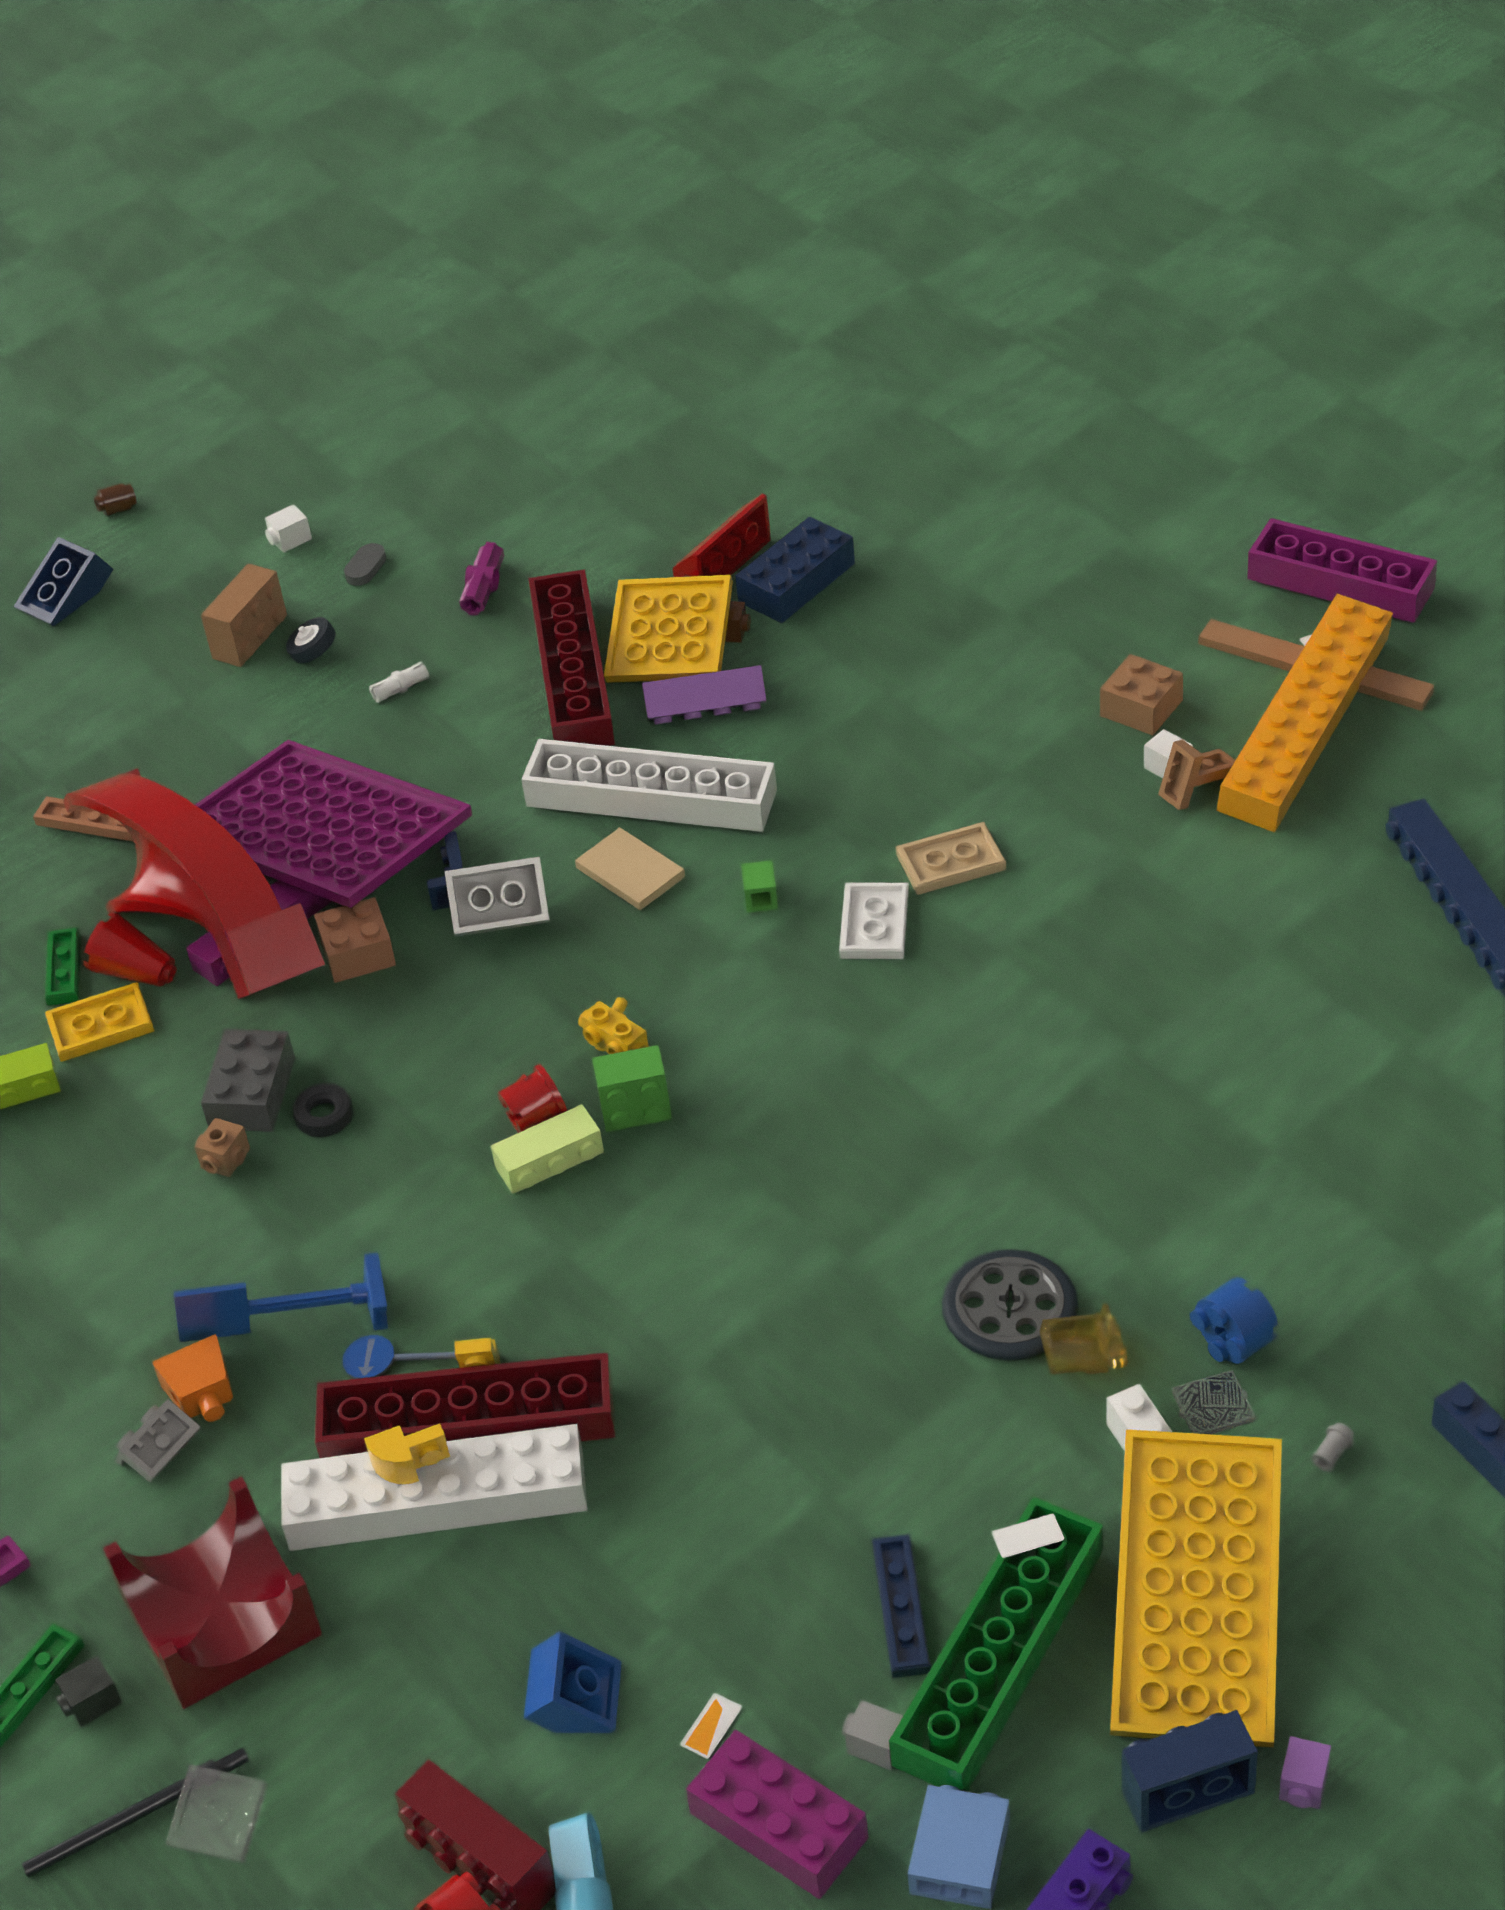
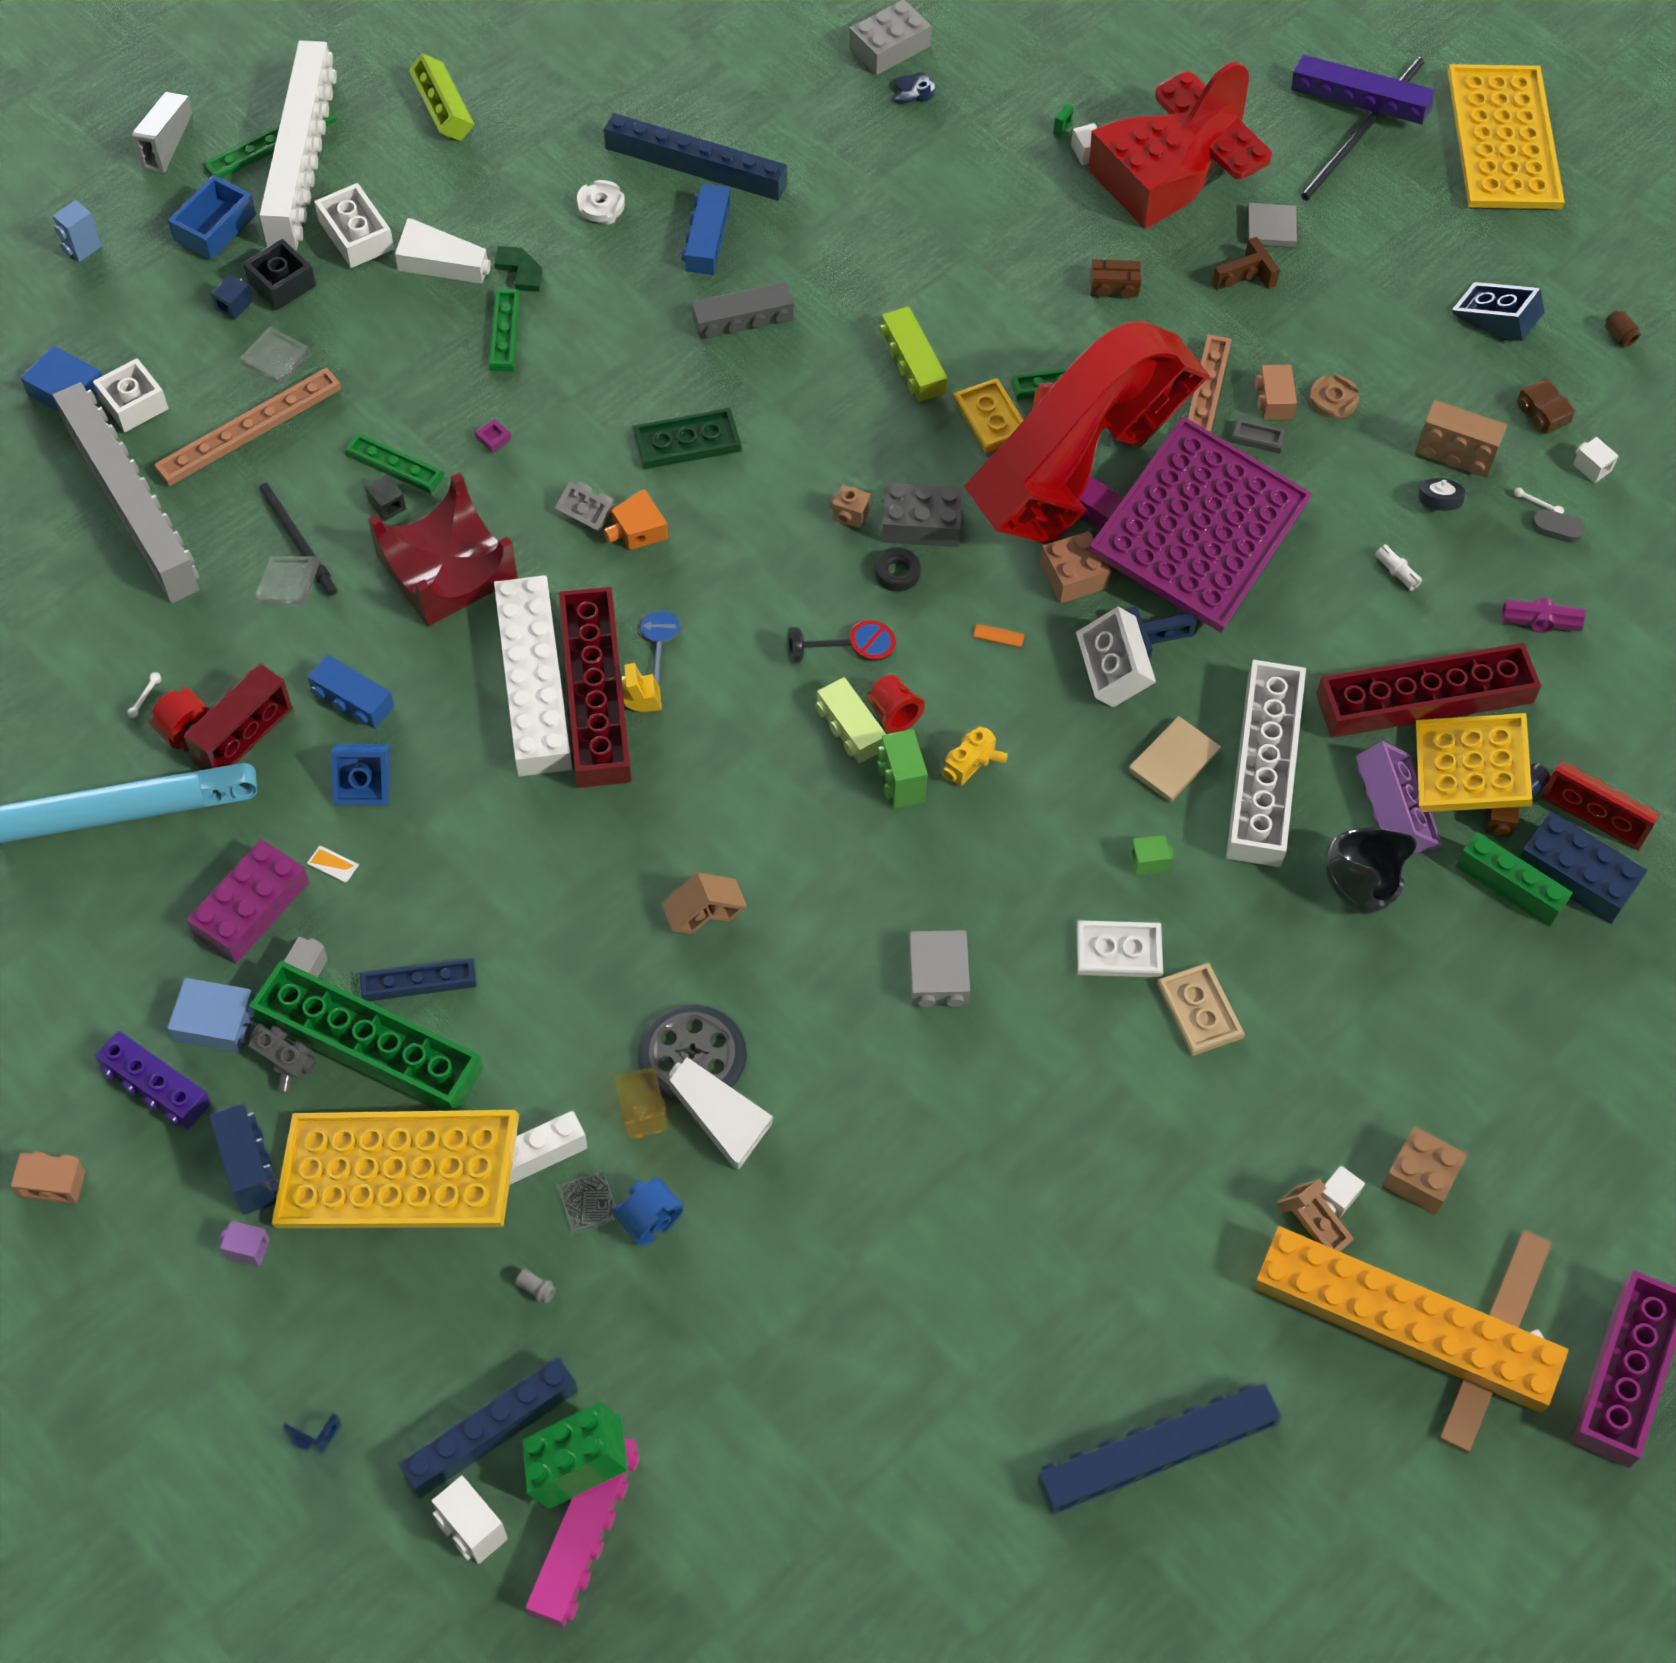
camera: 80 degrees right, 15 degrees up
blue piece [173,1252,388,1342] -> none
yellow brick [364,1423,450,1484] -> none
white sticker [992,1514,1064,1558] -> none
none -> dark grey brick [248,1024,317,1092]
none -> blue brick [307,654,394,729]
none -> dark green tile [633,408,742,470]
none -> medium nougat brick [661,872,747,934]
none -> white slope [669,1057,773,1170]
none -> piece [786,620,896,664]
none -> light grey brick [909,930,970,1007]
none -> orange window [973,624,1025,648]
none -> dark grey tile [1231,418,1286,454]
none -> nougat brick [1255,365,1297,420]
none -> medium nougat tile [1309,375,1359,419]
none -> black piece [1326,828,1417,915]
none -> green brick [1456,832,1573,927]
none -> white hinge [1514,488,1564,514]
none -> reddish brown brick [1517,378,1575,434]

